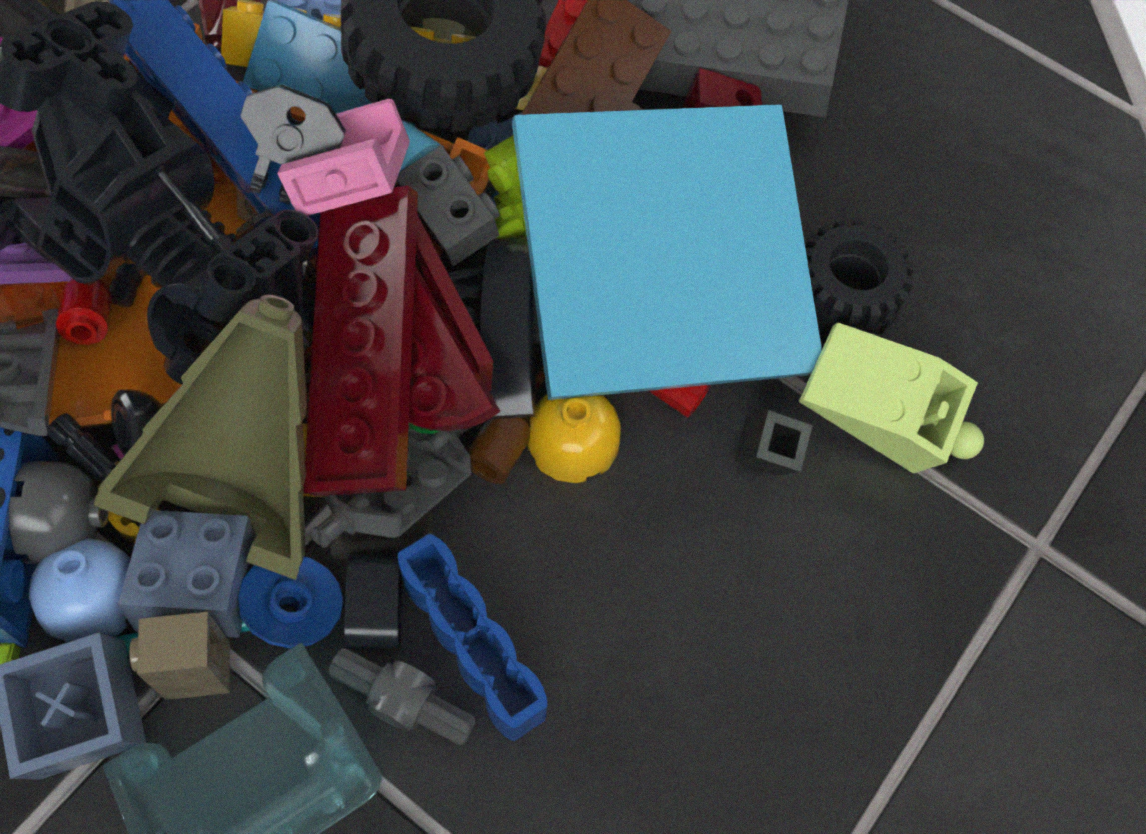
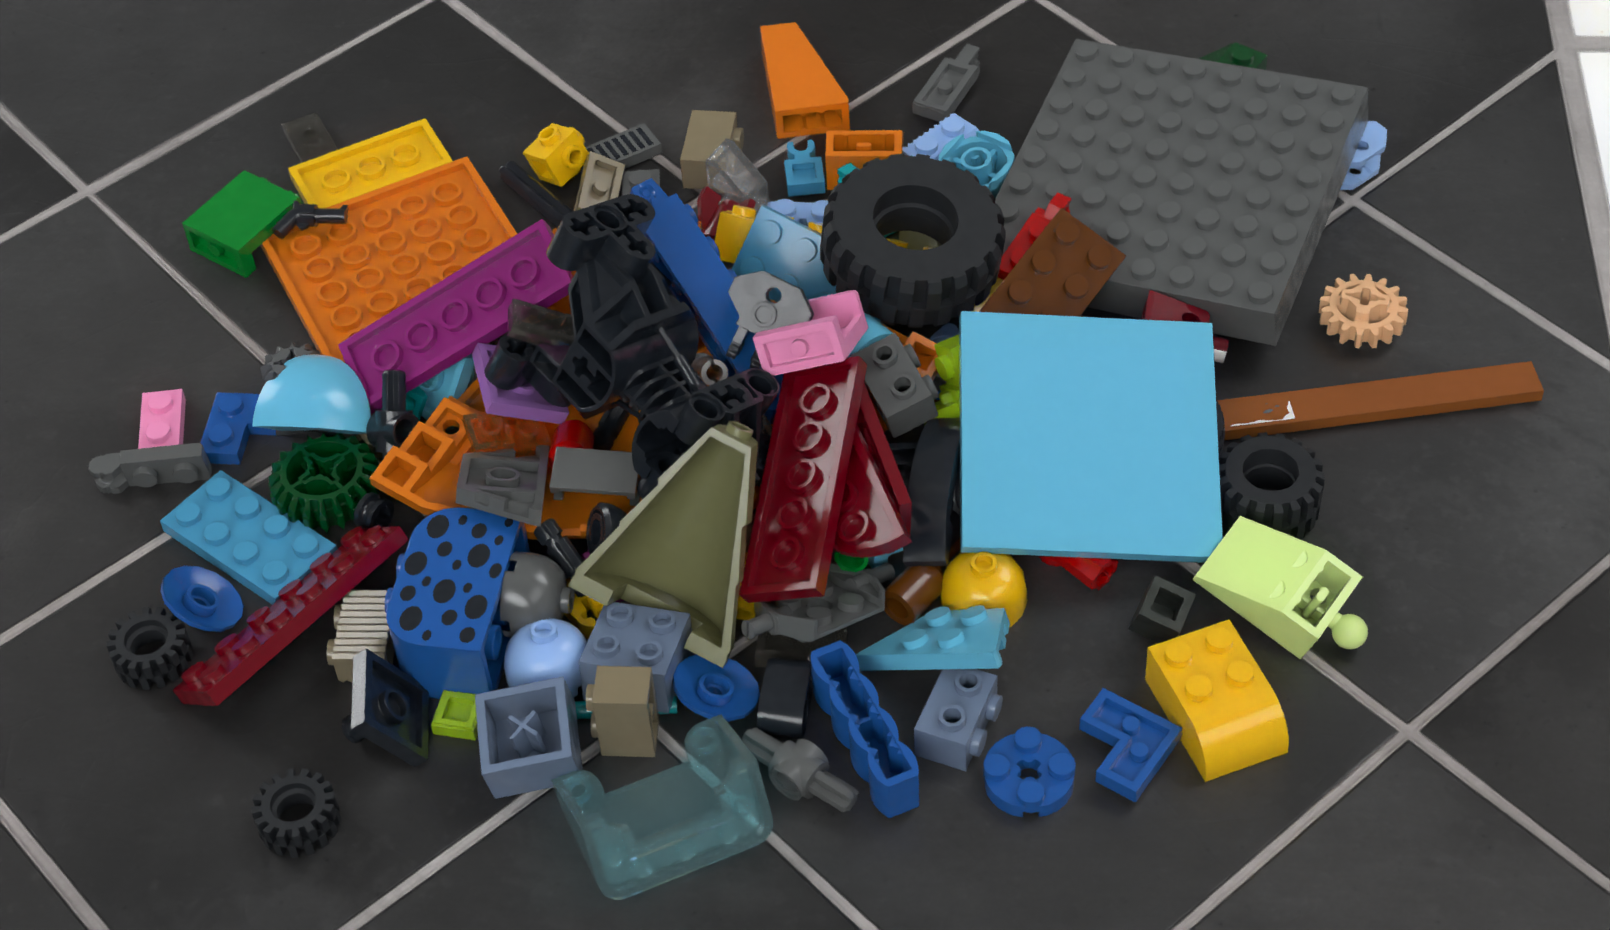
camera: 20 degrees right, 15 degrees down
none -> dark grey hinge [549,447,642,506]
none -> light grey pin [691,353,728,385]
none -> medium azure wing [856,605,1010,671]
none -> sand blue brick [914,669,1003,771]
none -> blue plate [983,726,1076,817]
none -> blue plate [1079,688,1182,803]
none -> yellow brick [1145,619,1289,782]
none -> dark orange tile [1217,361,1544,440]
none -> light nougat gear [1318,274,1409,348]

